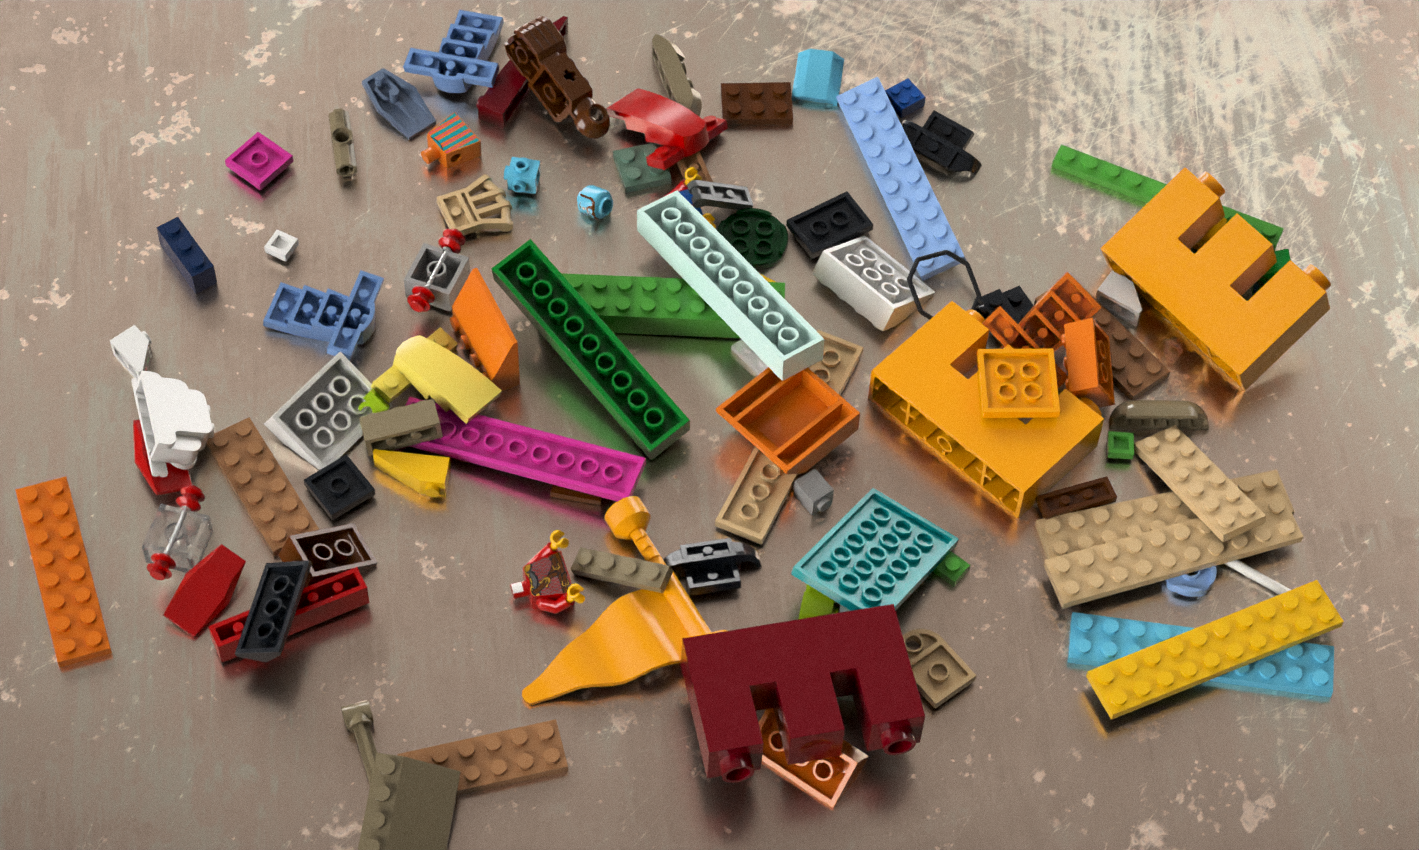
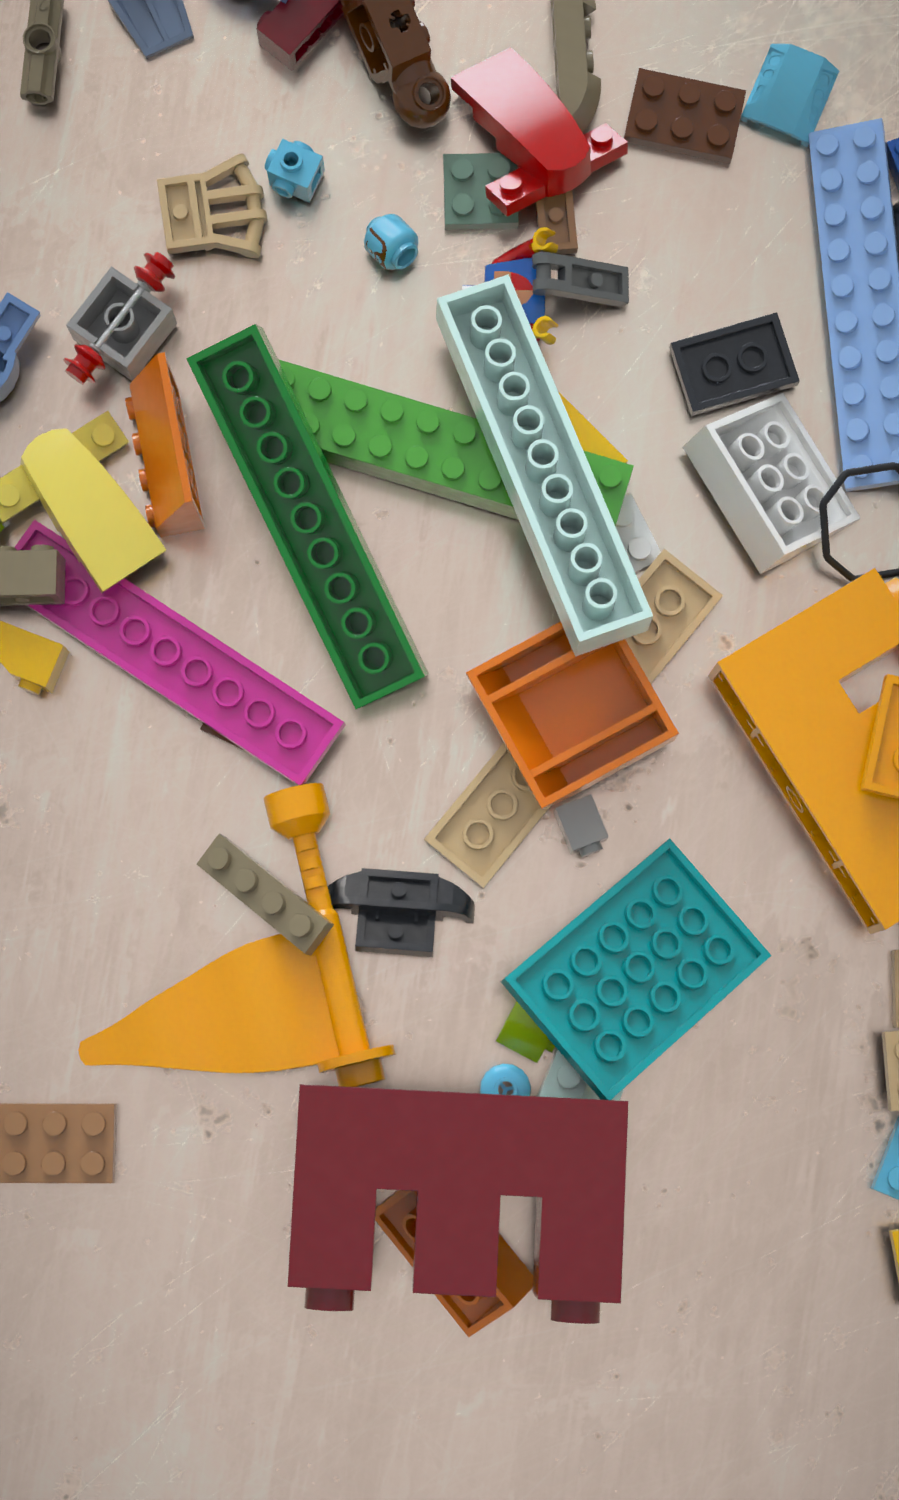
camera: 15 degrees right, 25 degrees up
orange torso [421,112,481,168] -> none
torso [510,530,585,614] -> none
dark green tile [717,208,788,271] -> none
tan plate [903,629,977,708] -> none
bright green plate [933,551,970,587] -> none

